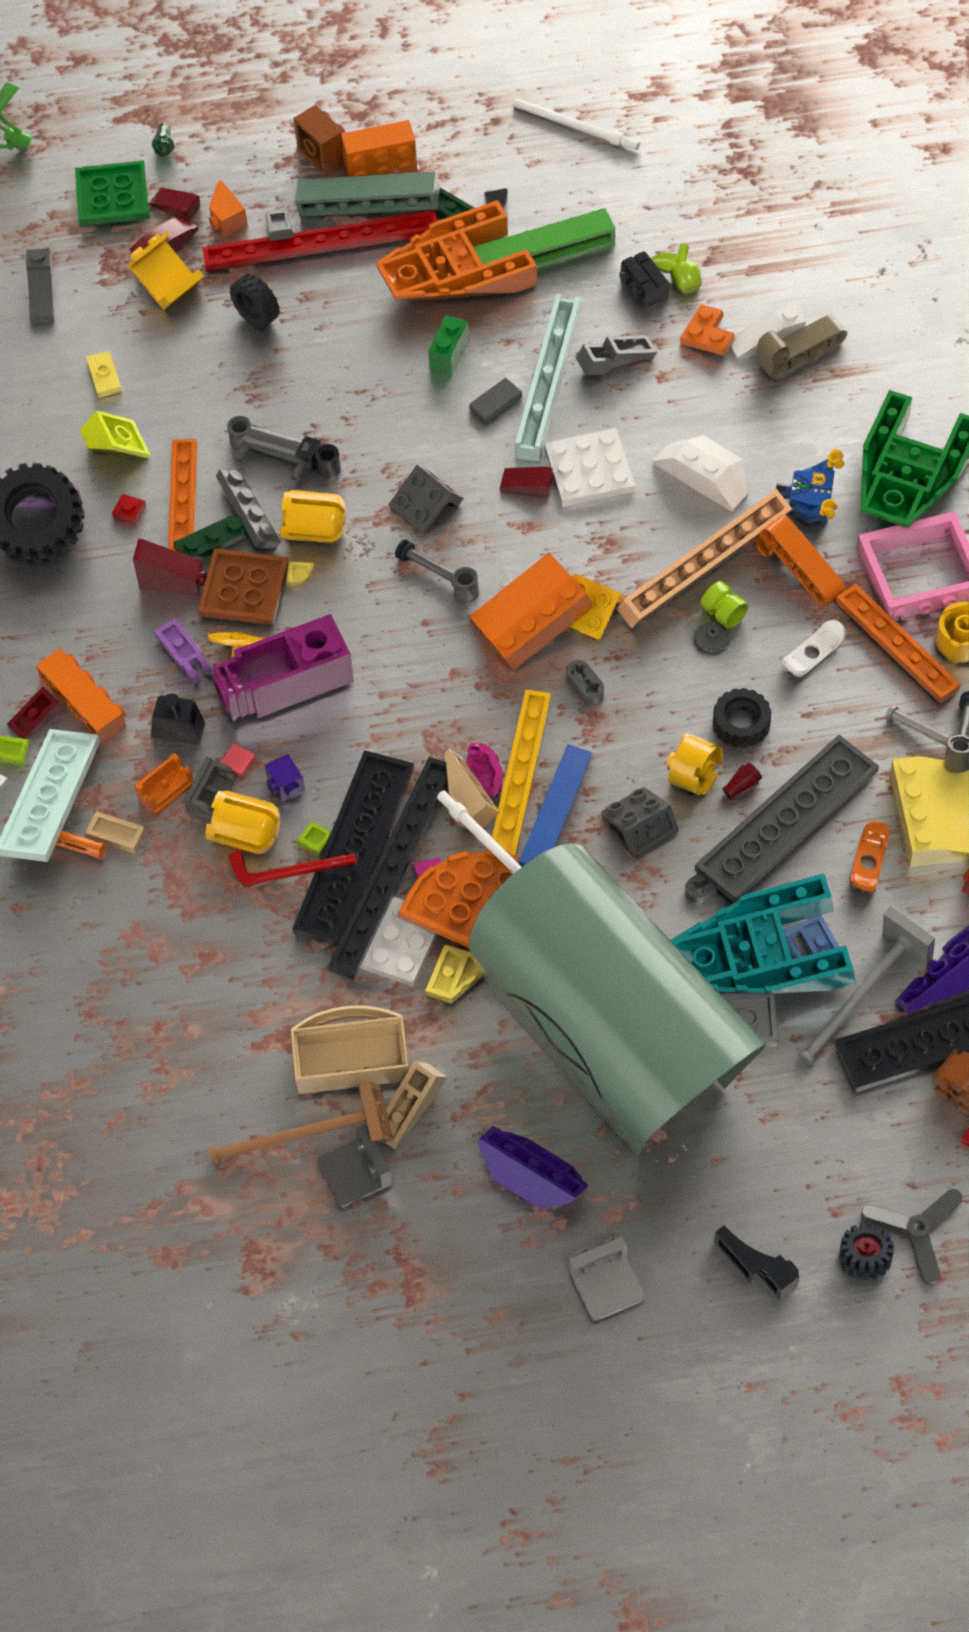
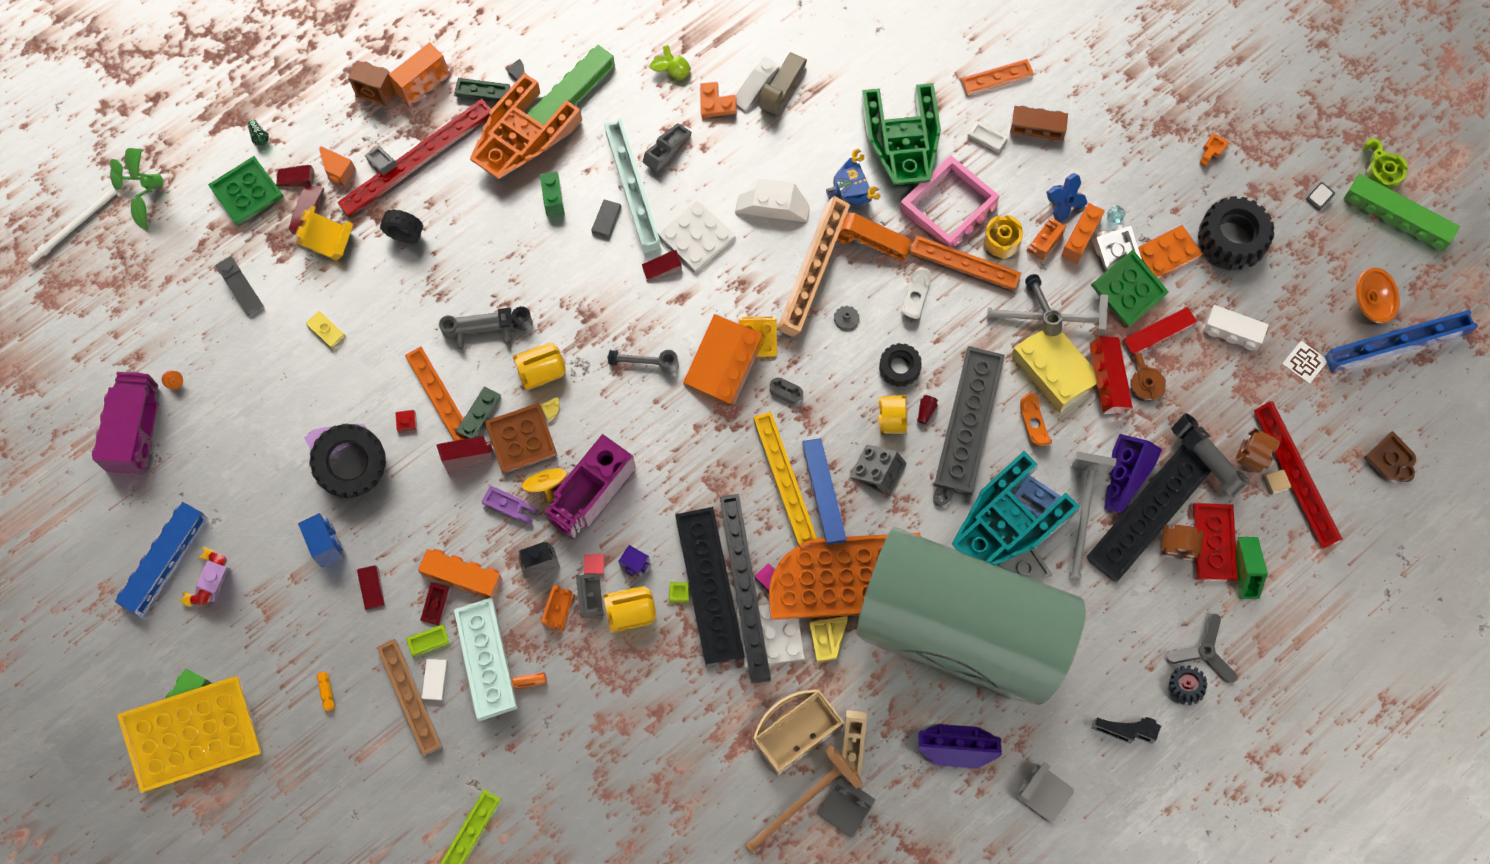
camera: 30 degrees left, 10 degrees up
neon yellow slope [79,411,150,458] -> none
tan tile [85,811,146,854] -> none
dark grey plate [216,469,281,549] -> none
red piece [229,850,357,887] -> none
sand green brick [295,171,440,217] -> none
dark grey bracket [389,465,464,533] -> none
white bar [437,791,521,874] -> none
tan slope [445,749,500,830] -> none
dark pink arm [466,743,504,797] -> none
black brick [619,251,670,308] -> none
lime wheel [700,581,749,629] -> none

